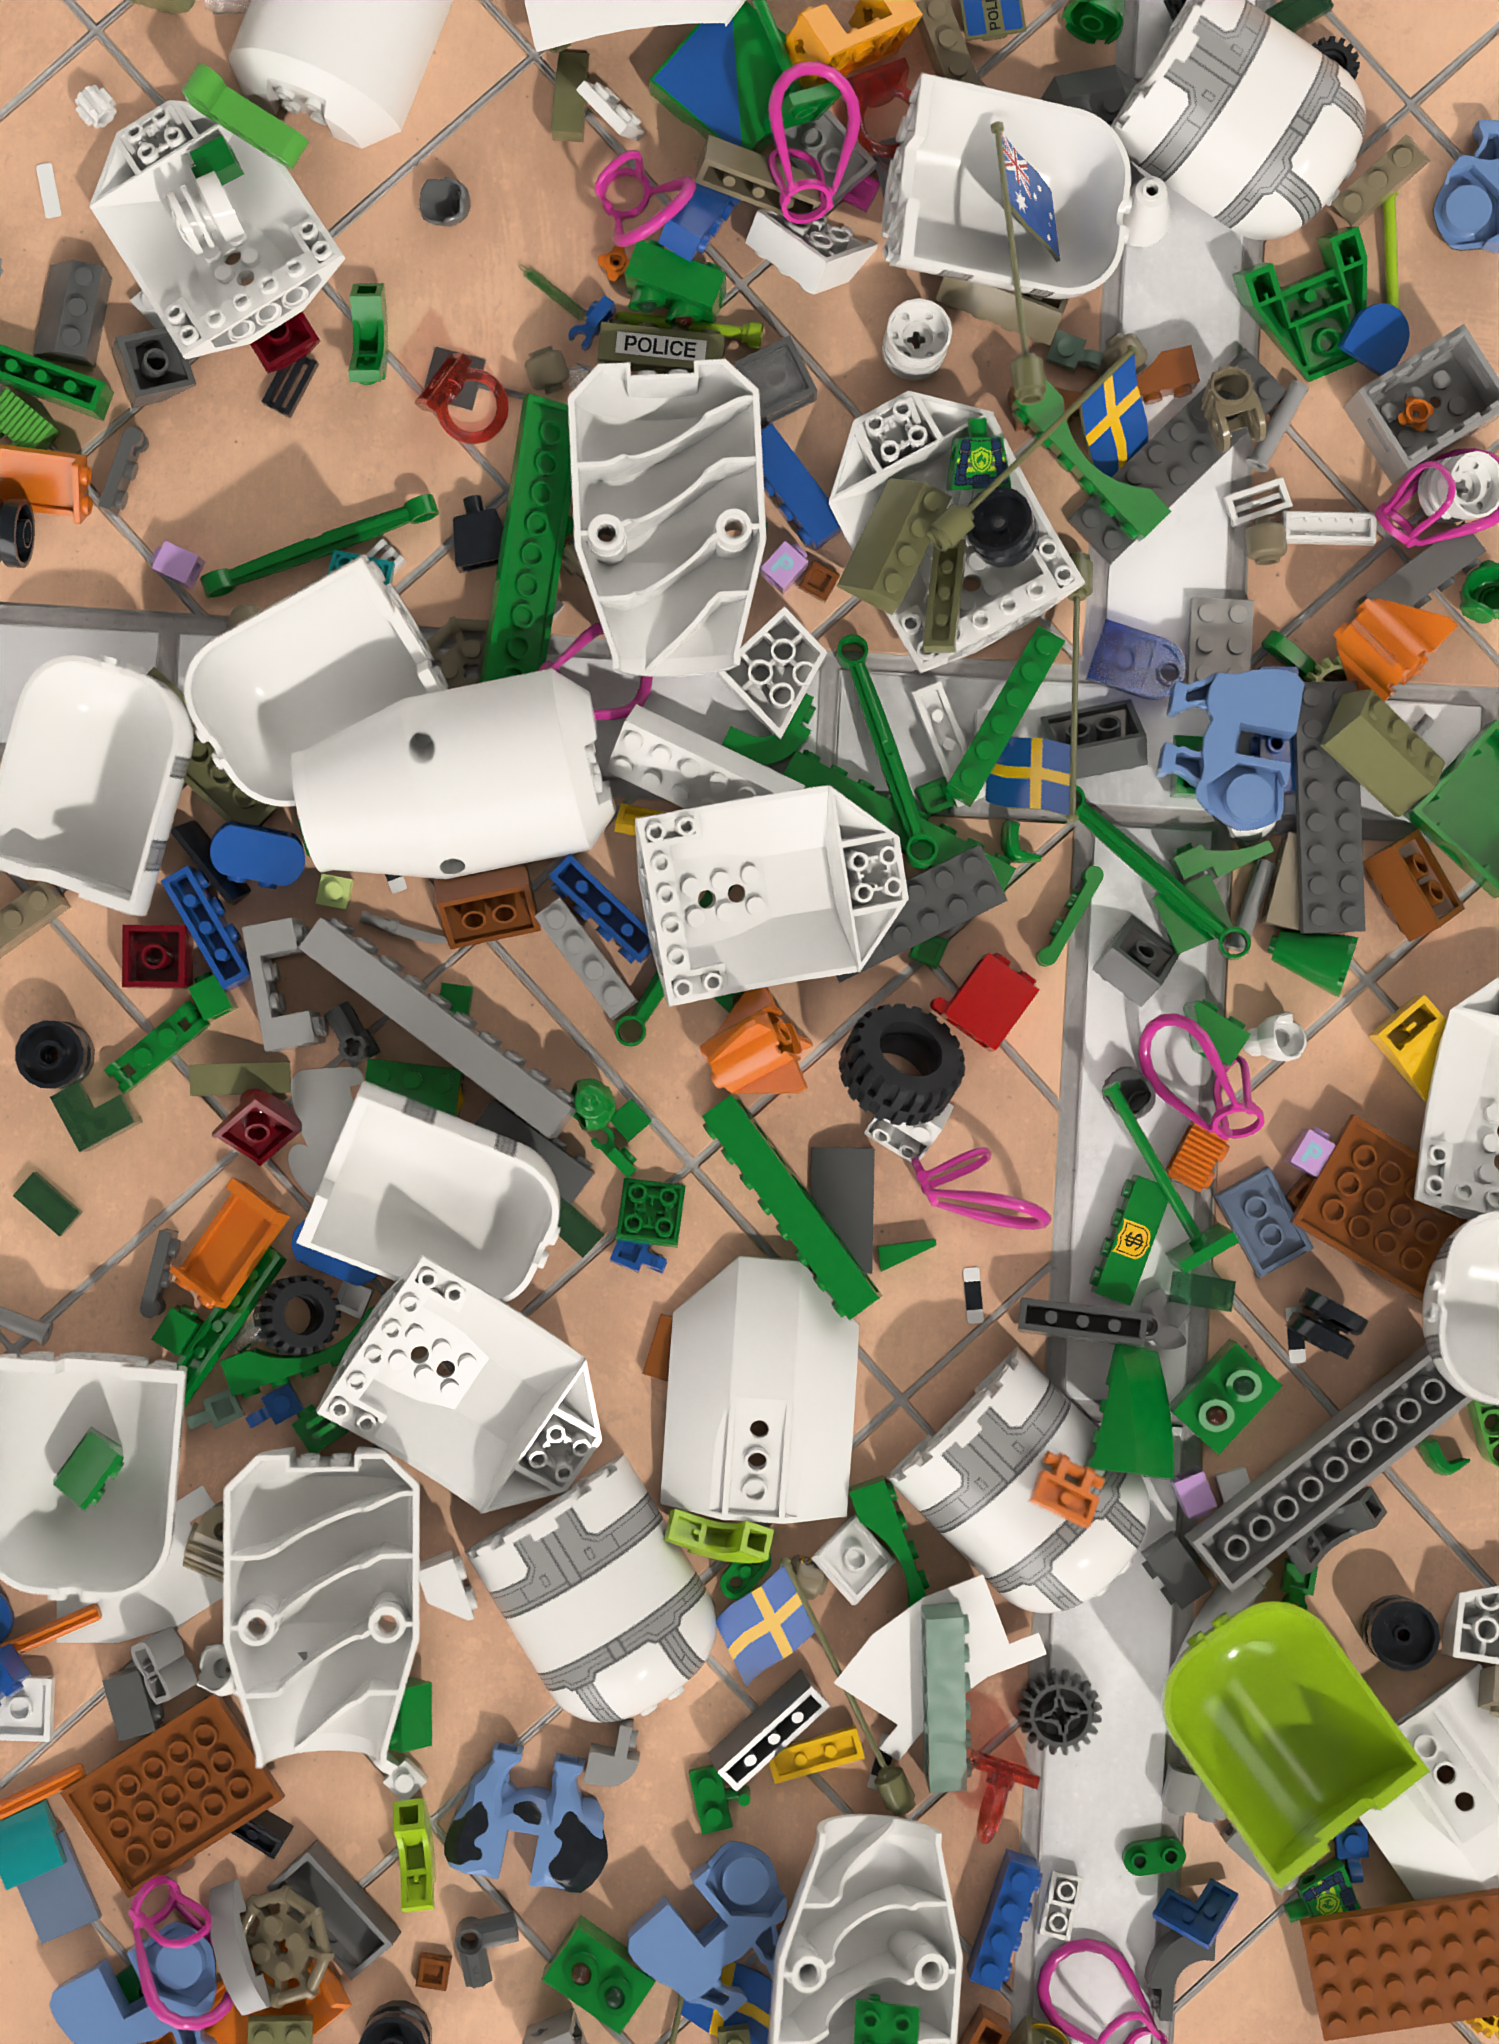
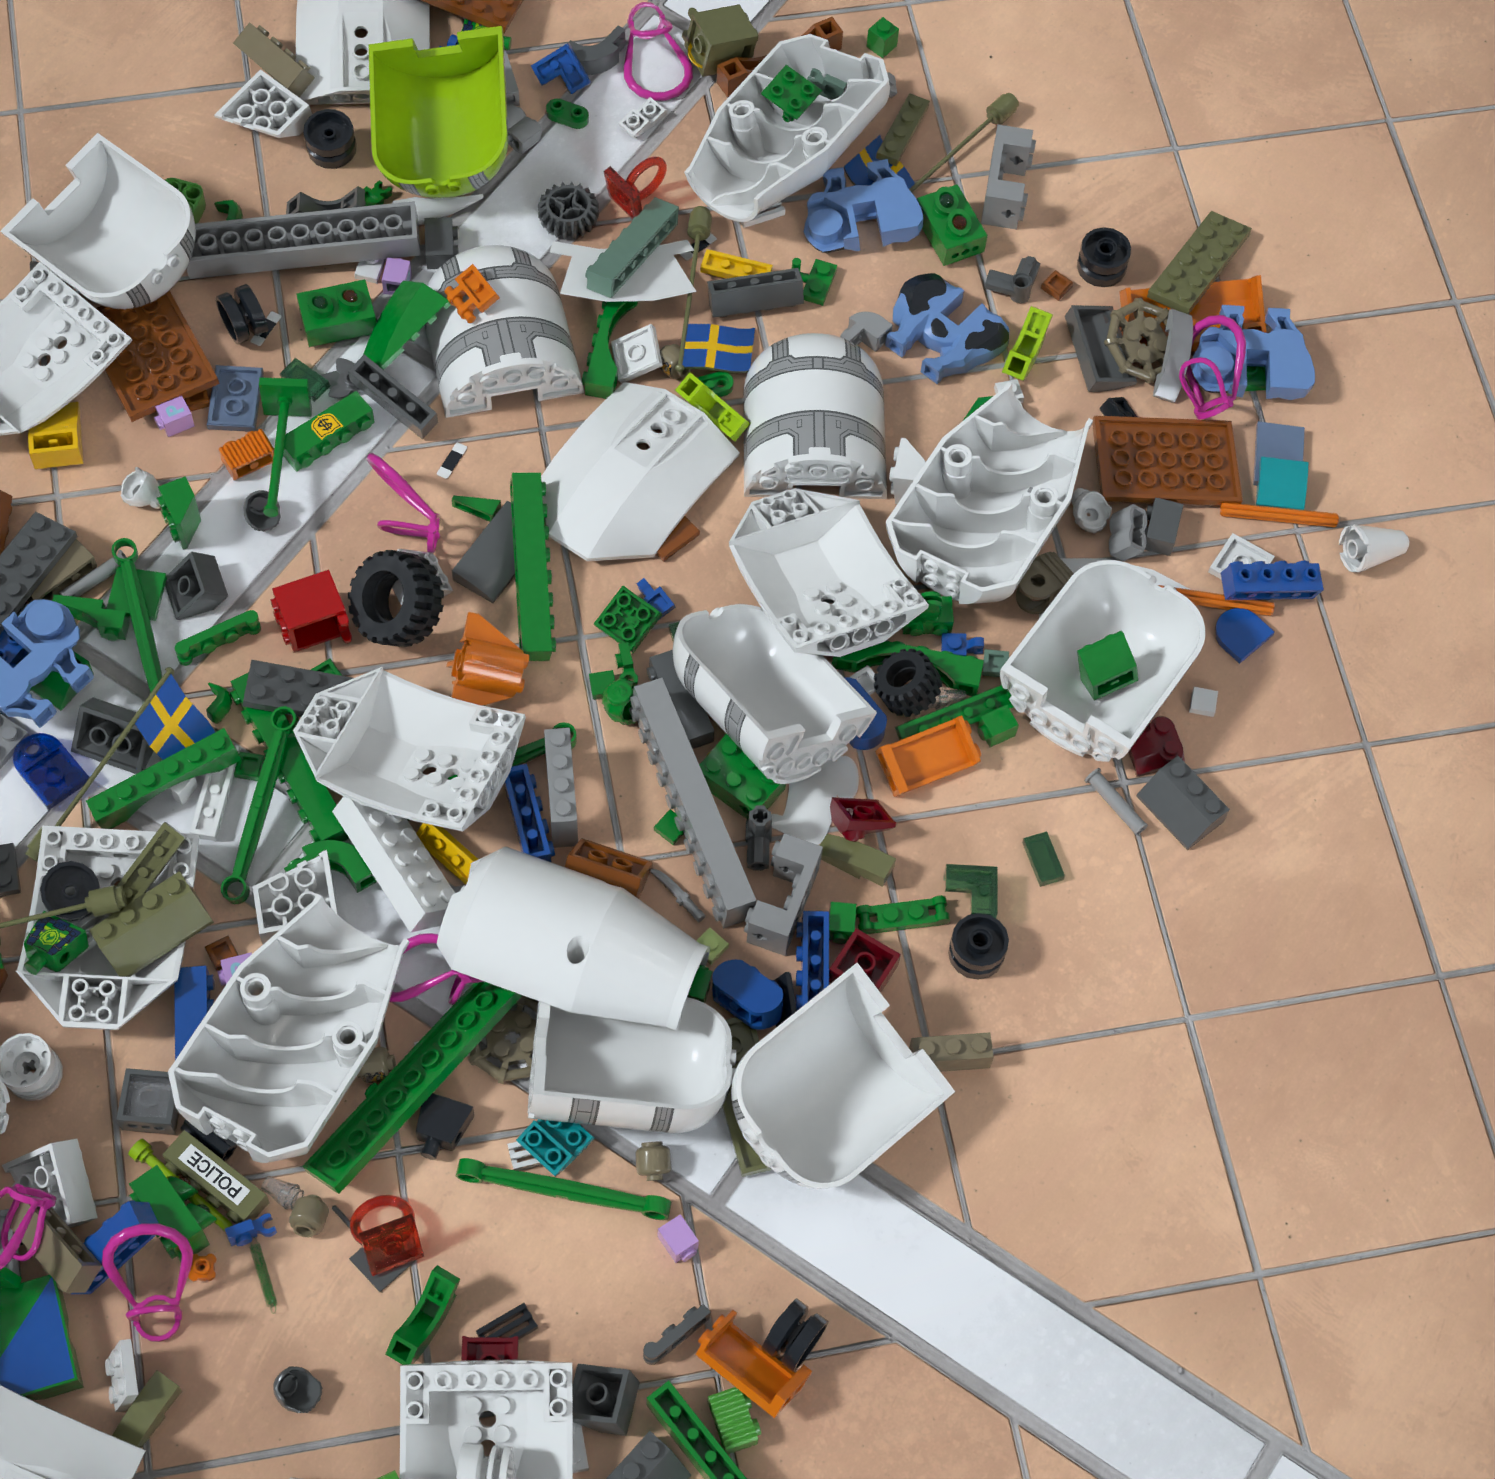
camera: 150 degrees left, 25 degrees down
dark grey plate [140,1229,181,1318] -> none
blue brick [966,1848,1042,1991] -> none
dark pink animal [1138,1013,1264,1140] -> none
green cone [1267,931,1359,997] -> none

